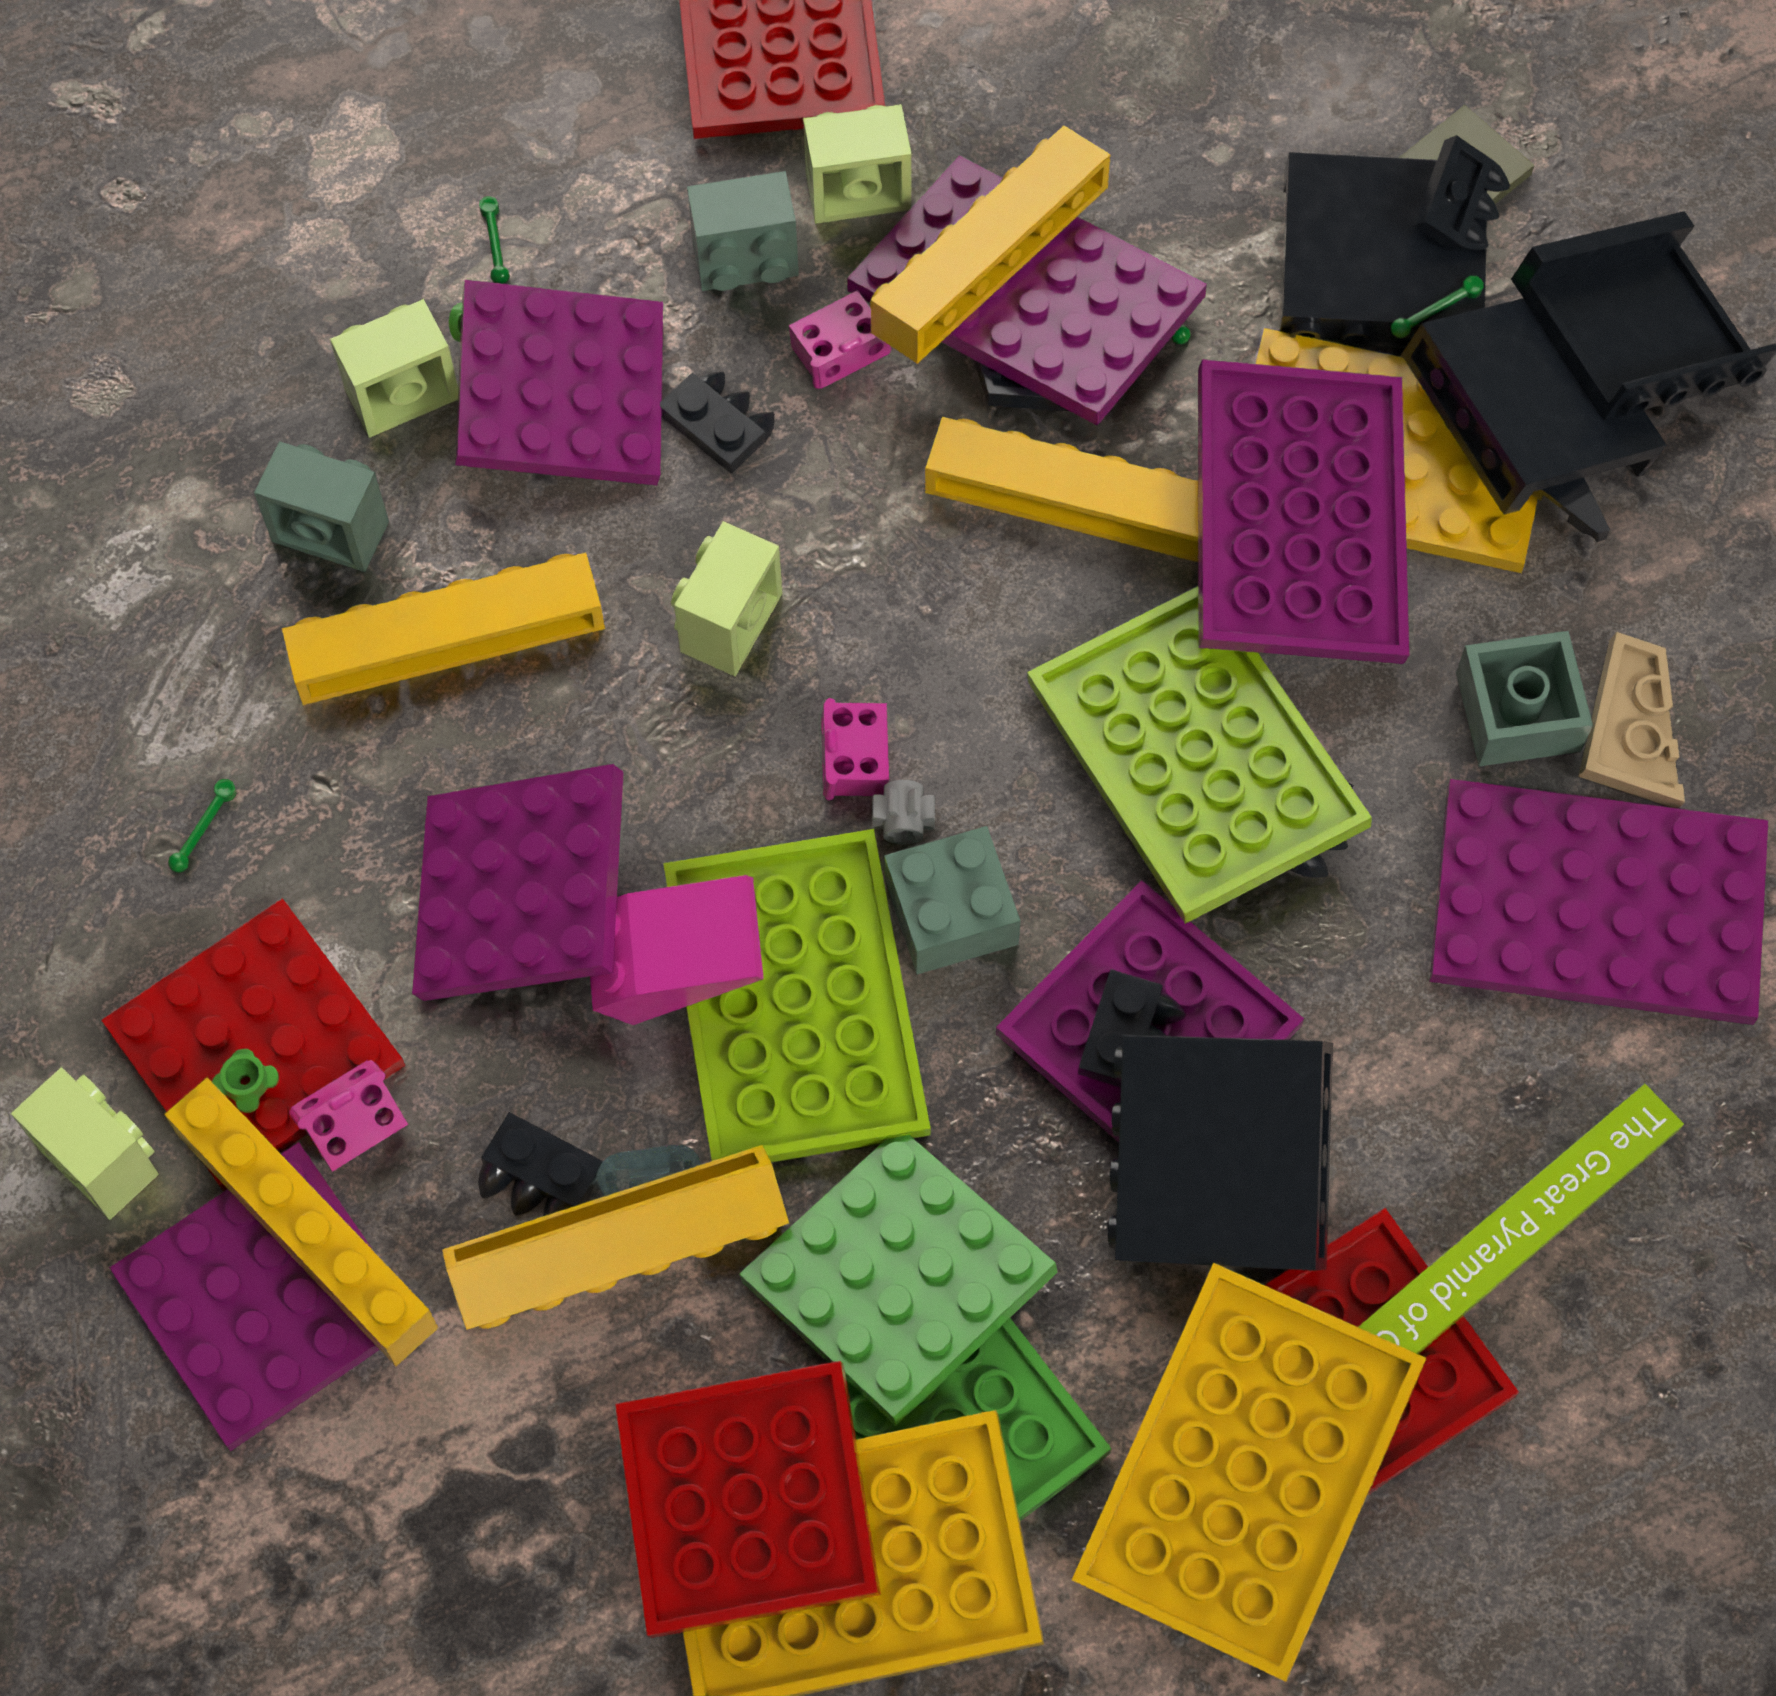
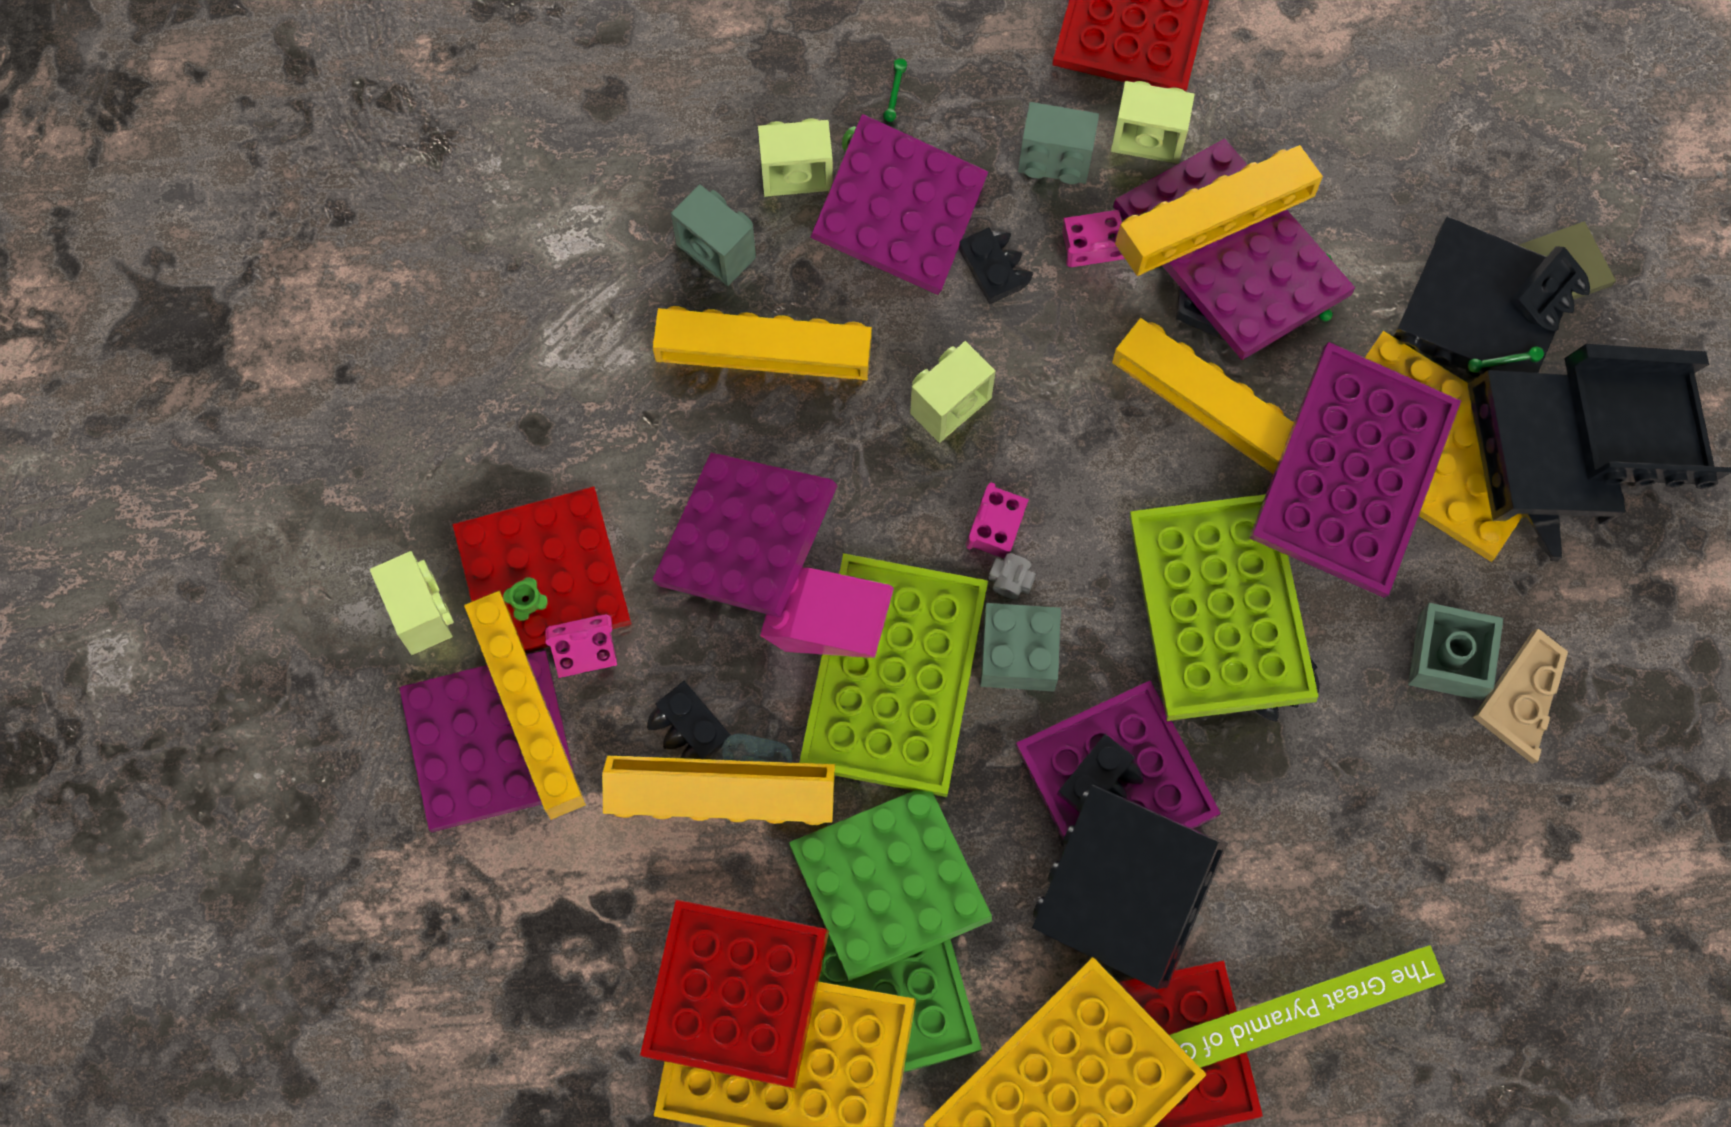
camera: 20 degrees right, 5 degrees up
green hinge [168,779,237,873] -> none
magenta plate [1429,779,1768,1025] -> none

